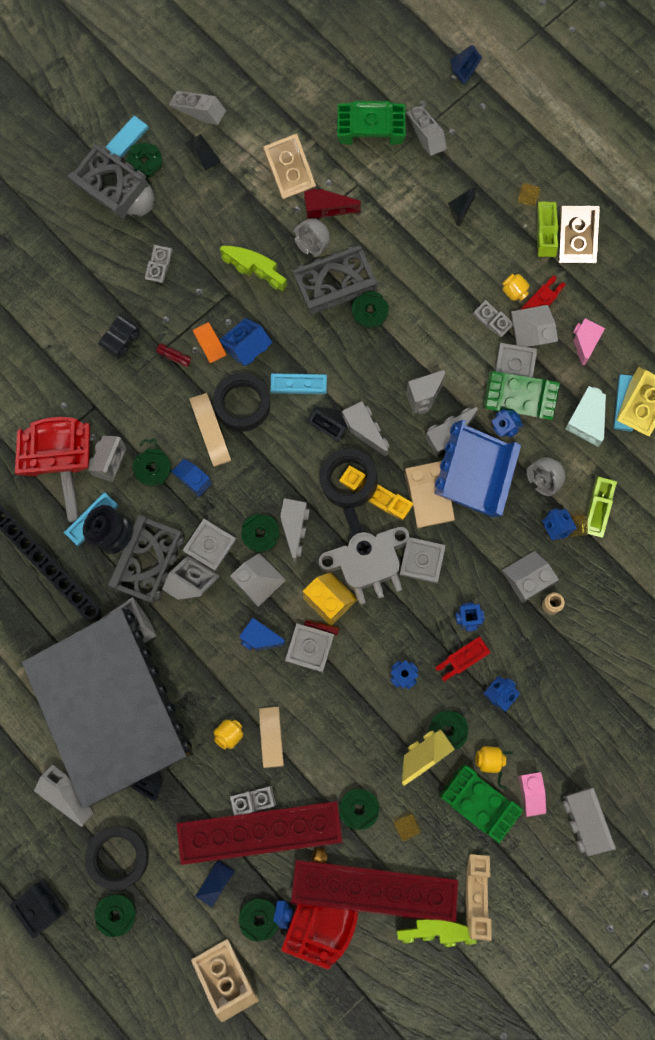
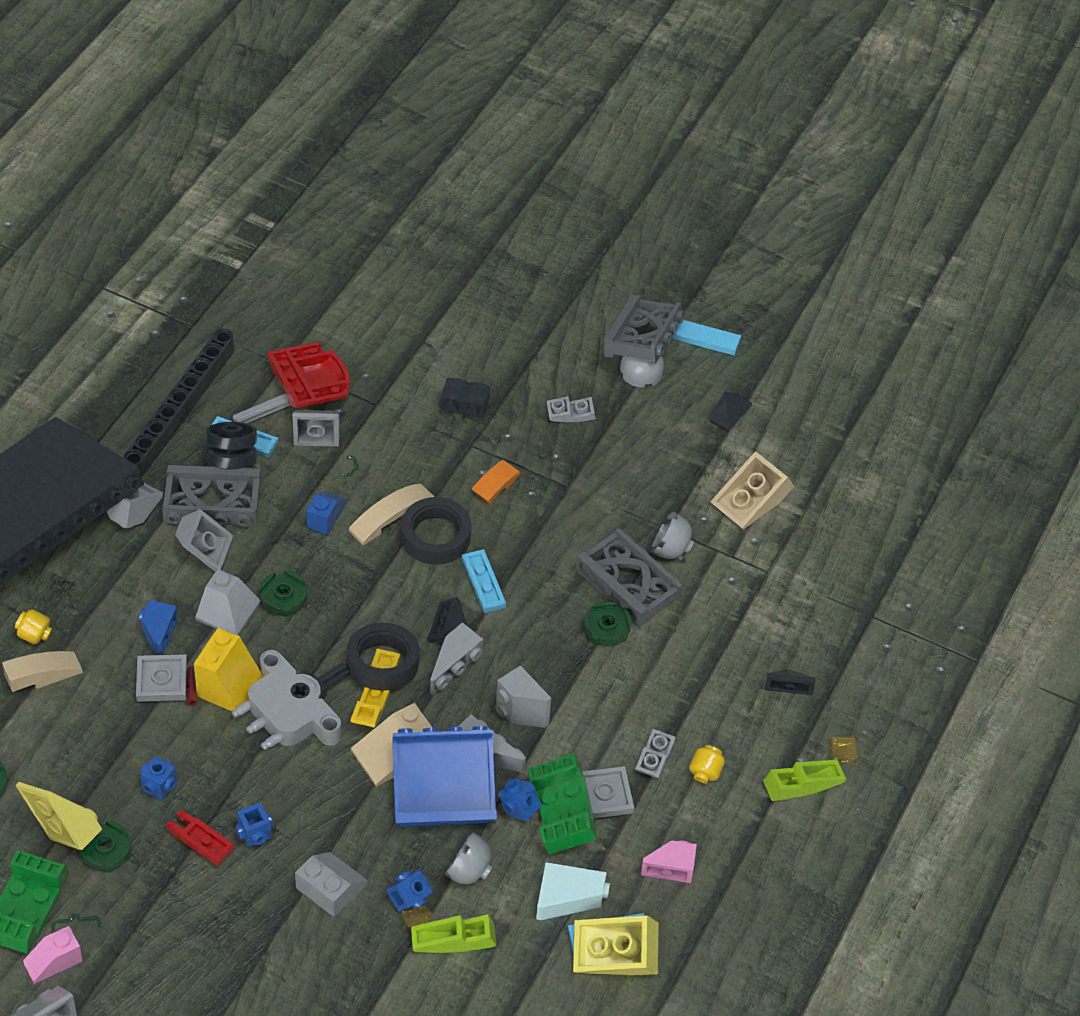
camera: 65 degrees right, 25 degrees down
dark green plate [126,143,163,179] -> none
dark green plate [133,449,171,487] -> none
dark red axle [156,343,191,367] -> none
light grey slope [169,91,226,125] -> none
light grey plate [183,519,236,572] -> none
blue slope [219,318,272,366] -> none
lime slope [220,246,287,292] -> none
light grey slope [280,499,310,562] -> none
dark red slope [304,189,361,219] -> none
green plate [337,101,405,145] -> none
light grey plate [400,537,446,584] -> none
light grey slope [406,106,446,156] -> none
dark blue slope [450,45,482,85] -> none
yellow head [475,746,506,773] -> none
blue brick [484,676,520,712] -> none
light grey slope [511,305,558,347] -> none
red hinge [520,275,566,310] -> none
tan brick [542,593,565,615] -> none
slope [559,206,600,262] -> none

